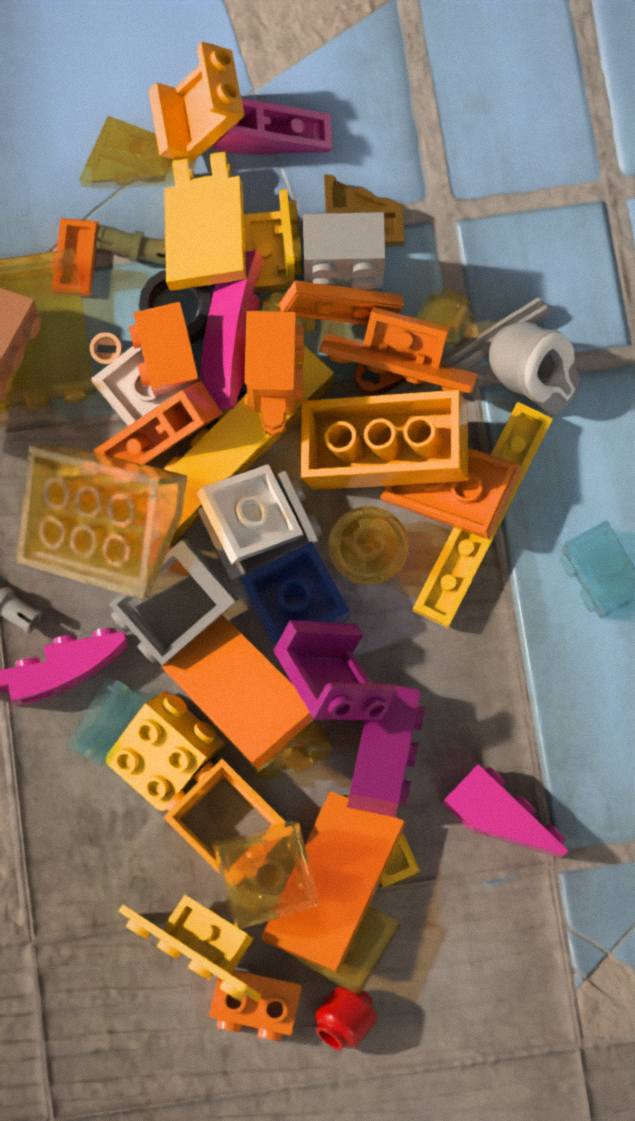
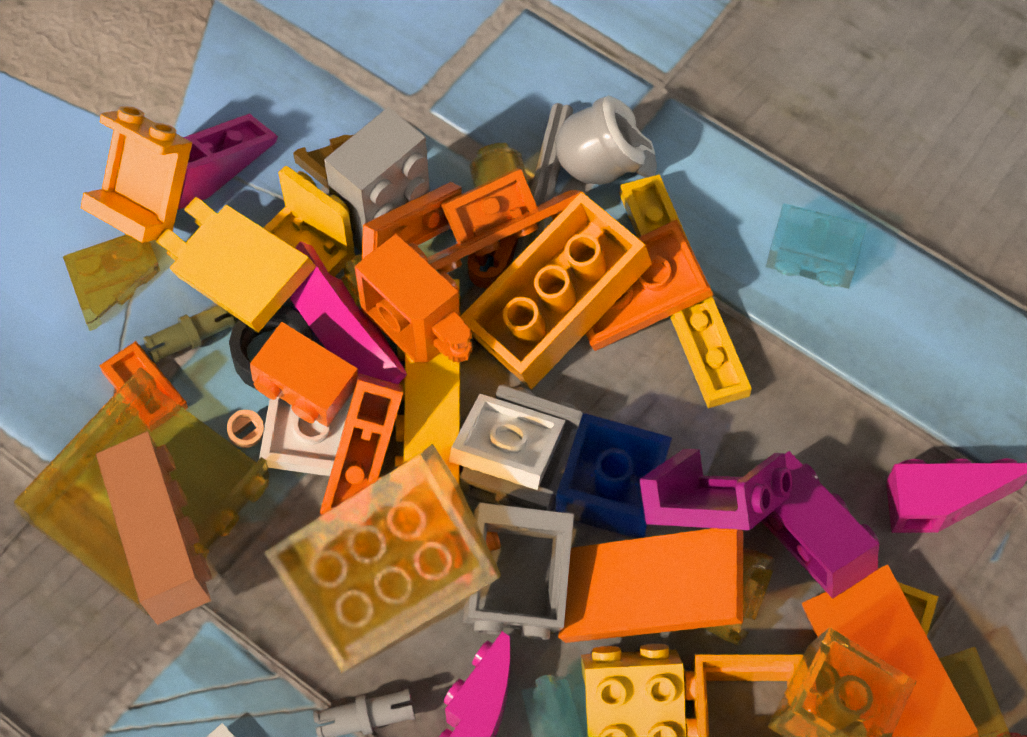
camera: 45 degrees left, 15 degrees down
clear yellow cone [328,506,409,585] -> none

